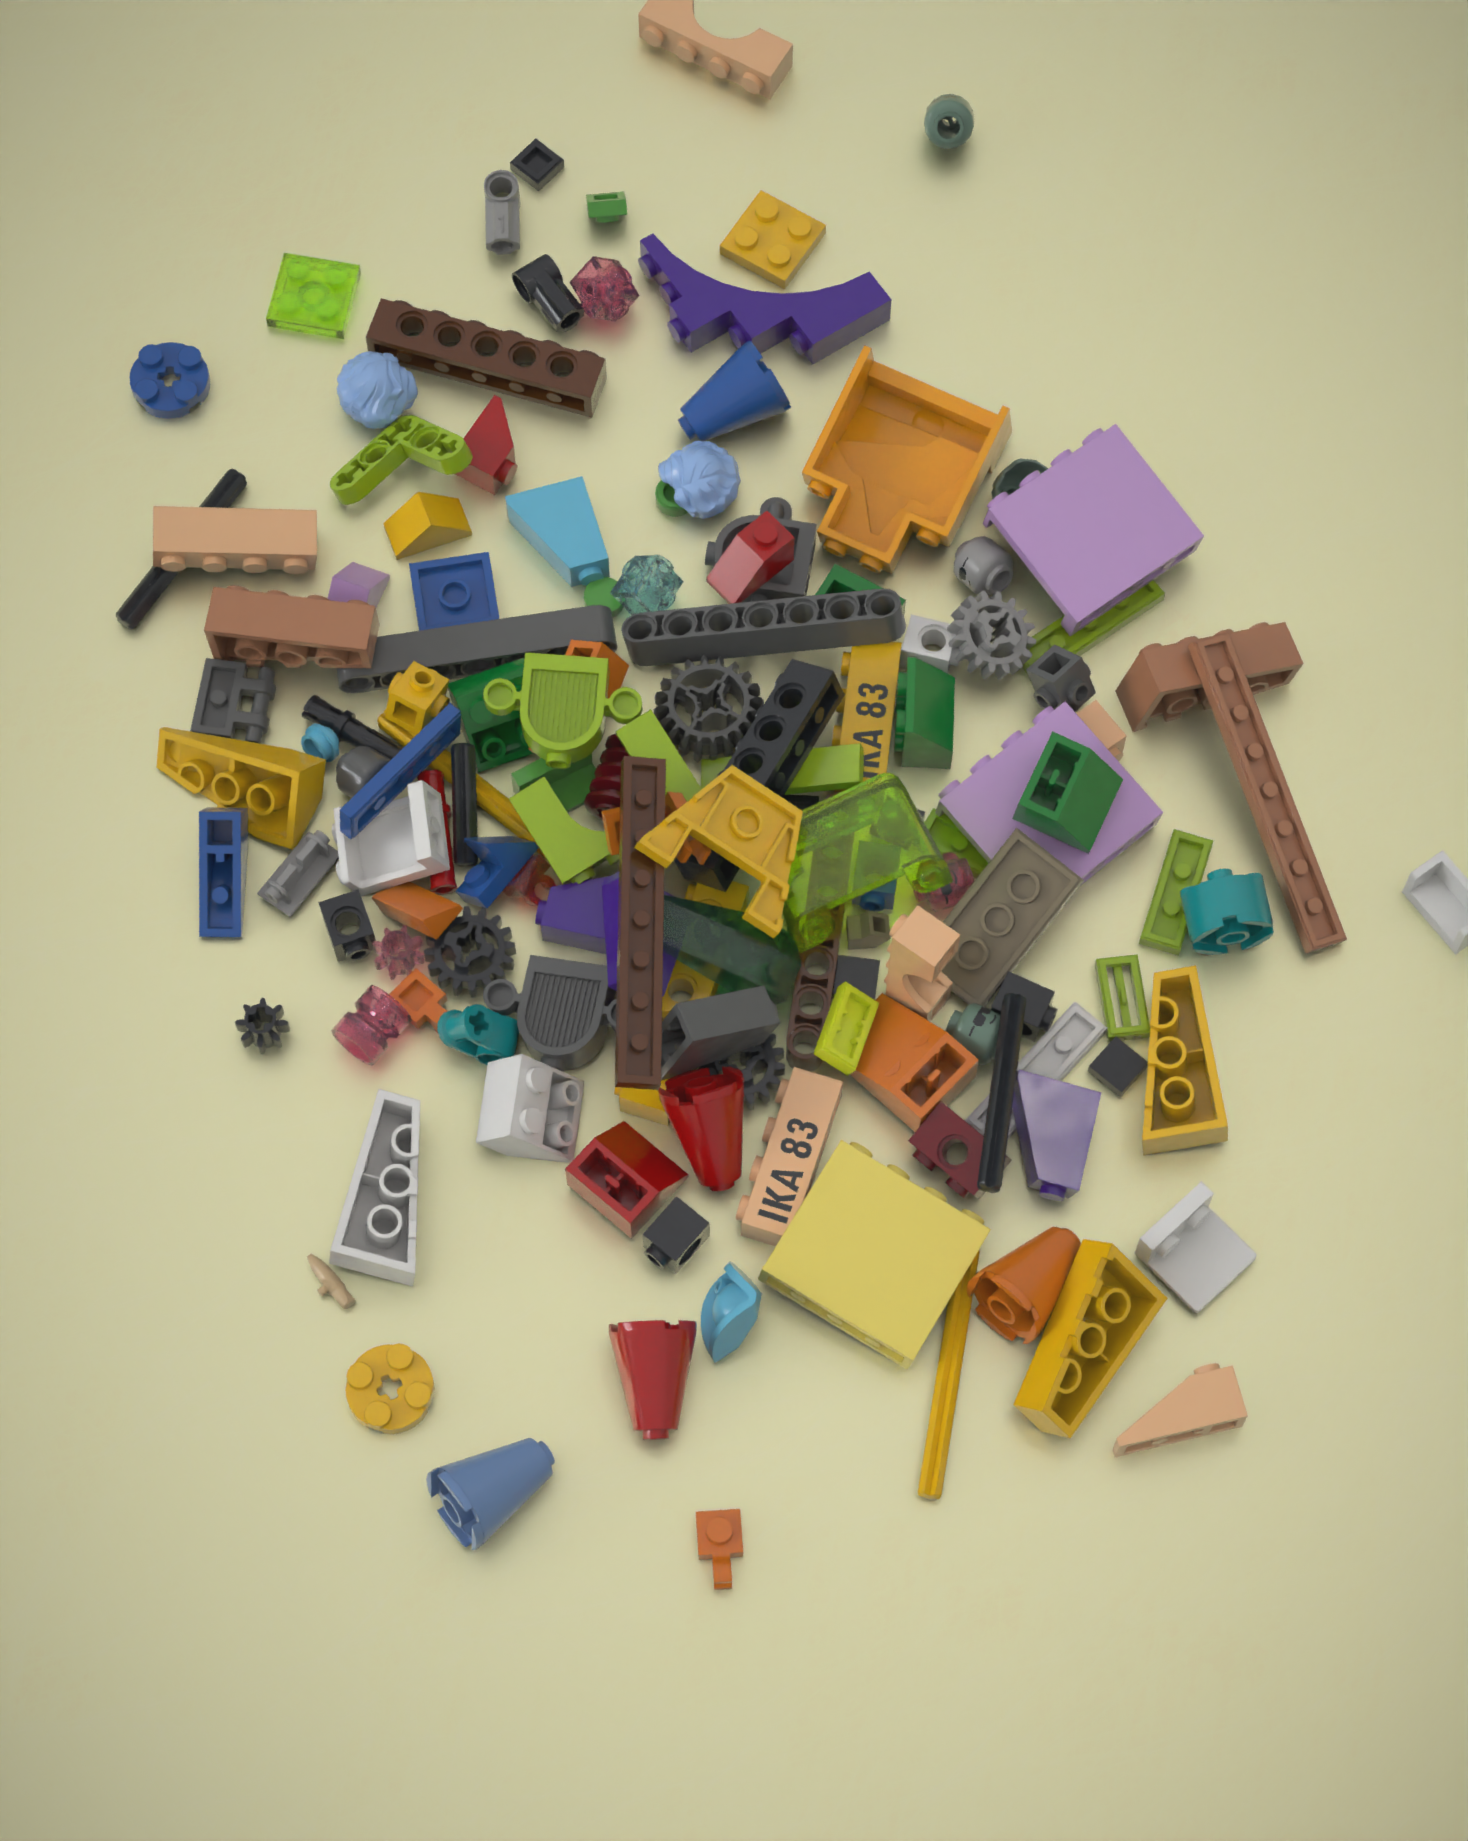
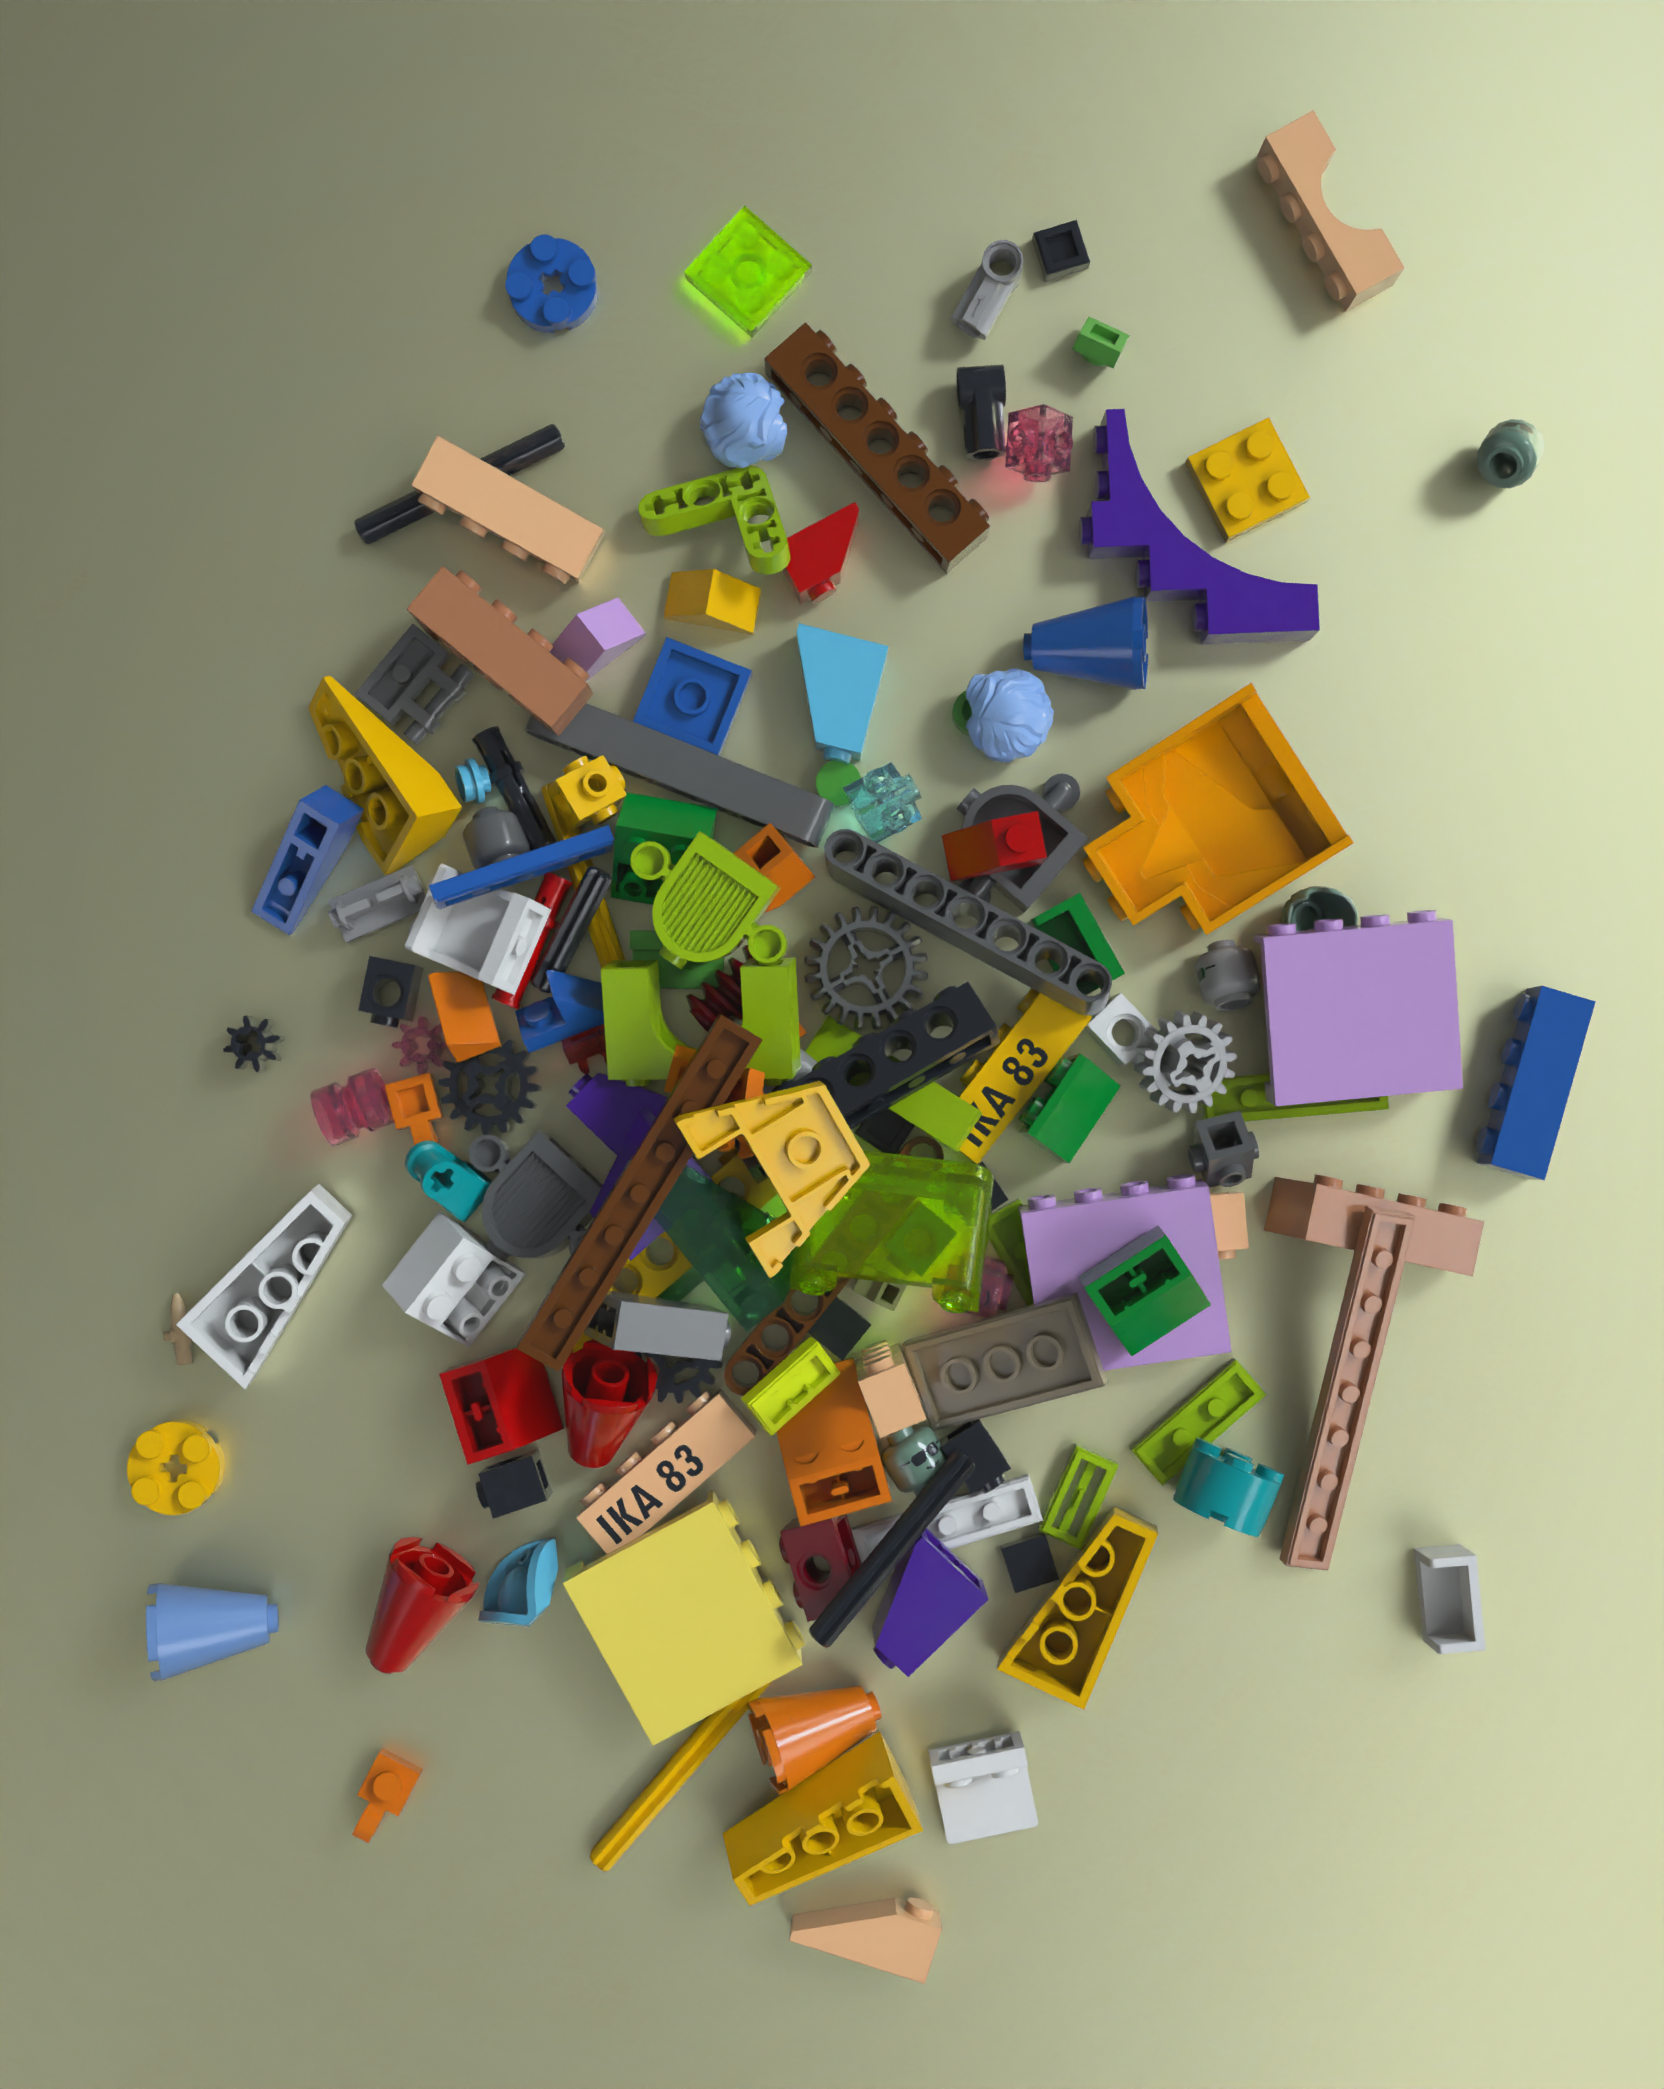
camera: 30 degrees right, 20 degrees up
none -> blue brick [1476,986,1596,1180]

